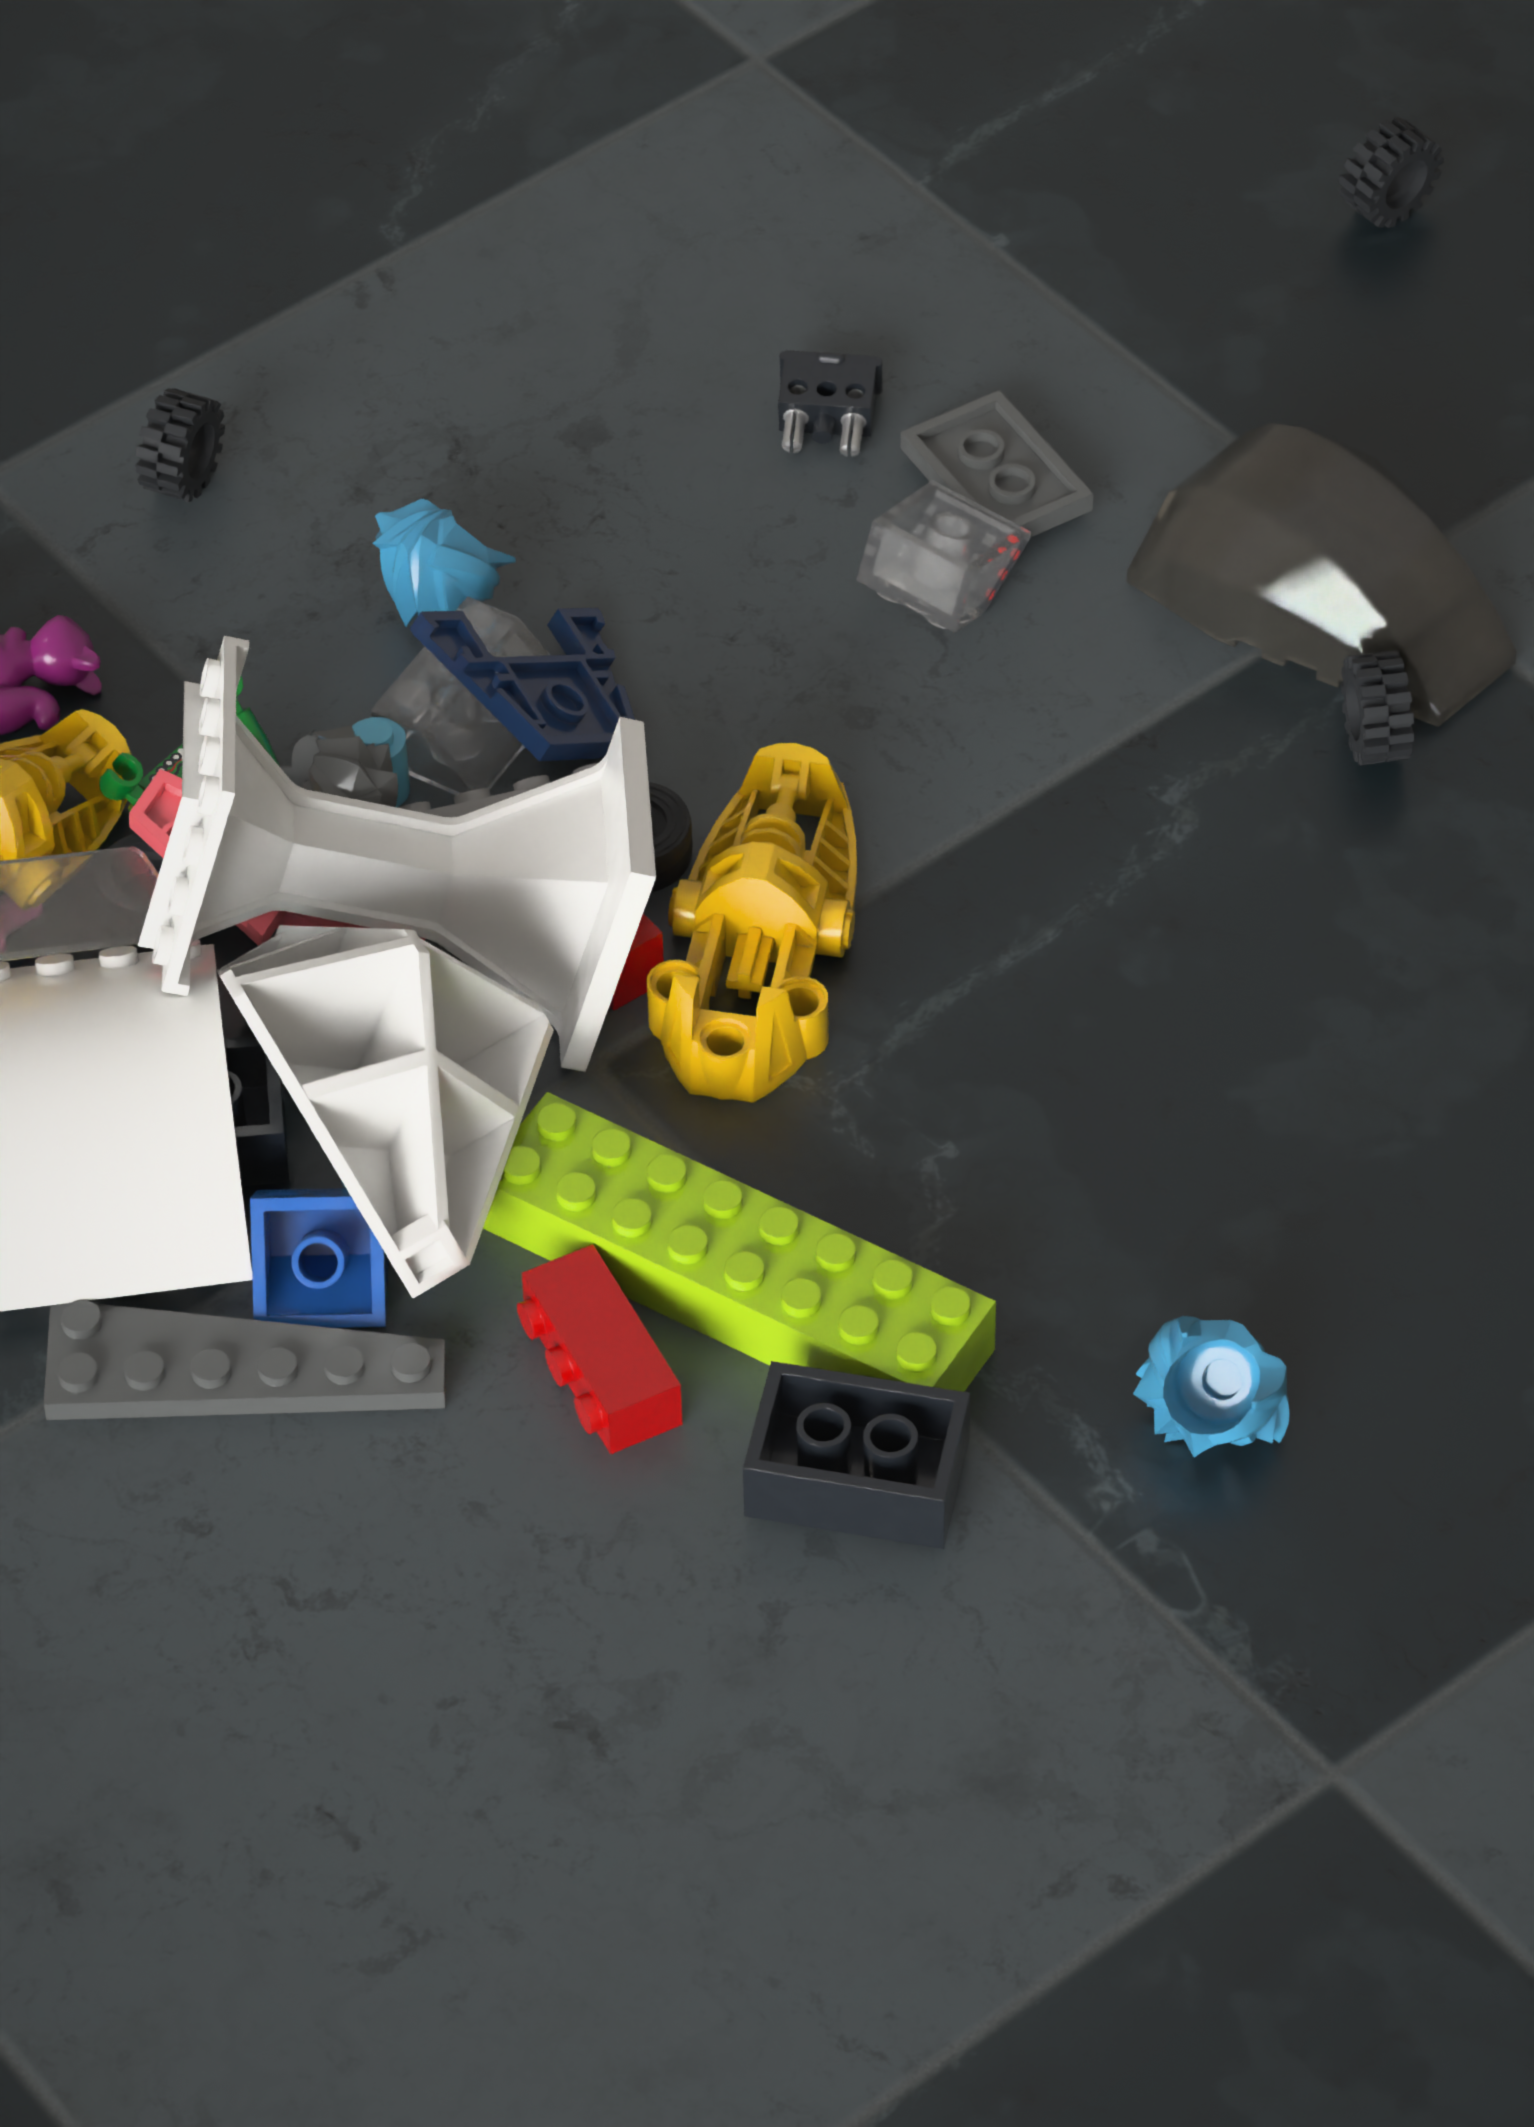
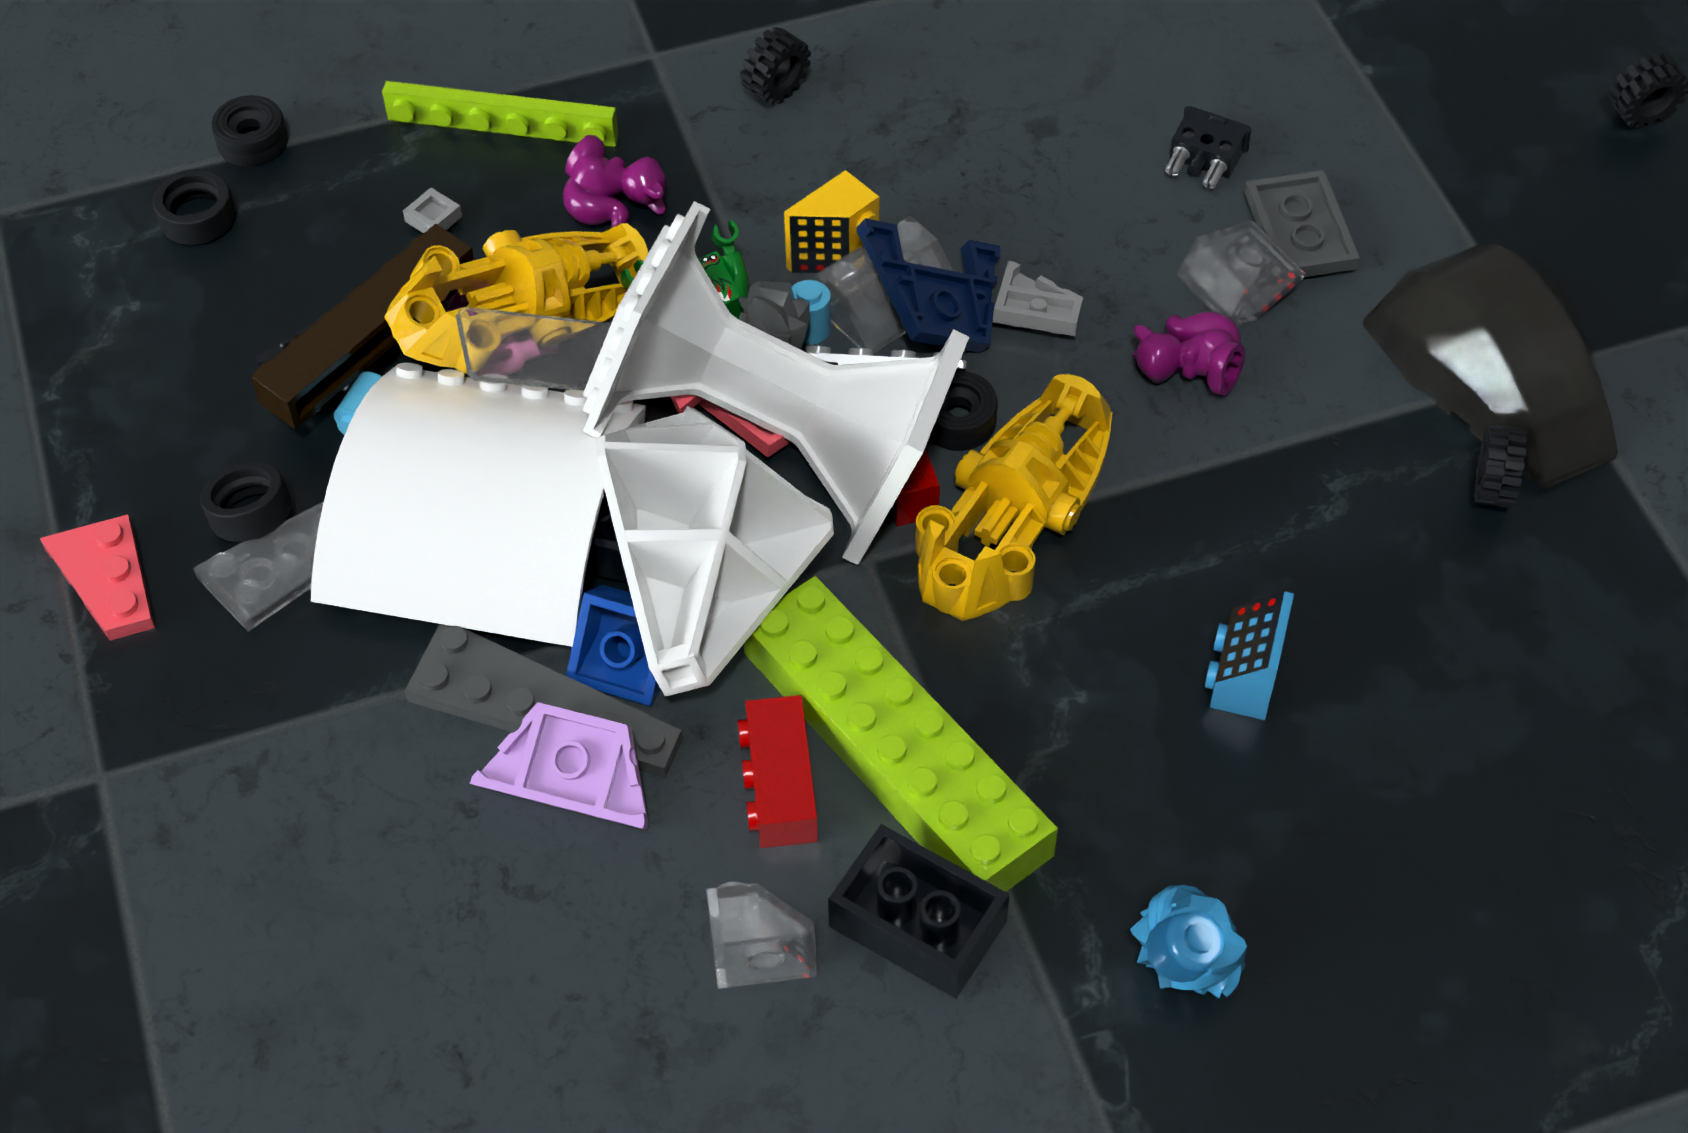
camera: 20 degrees right, 5 degrees up
dark azure hair [372,499,516,627] -> none
none -> lavender wing [470,702,649,830]
none -> clear slope [706,882,817,989]
none -> yellow slope [784,170,880,274]
none -> light grey wing [993,261,1083,336]
none -> magenta animal [1133,312,1245,396]
none -> slope [1204,591,1294,720]

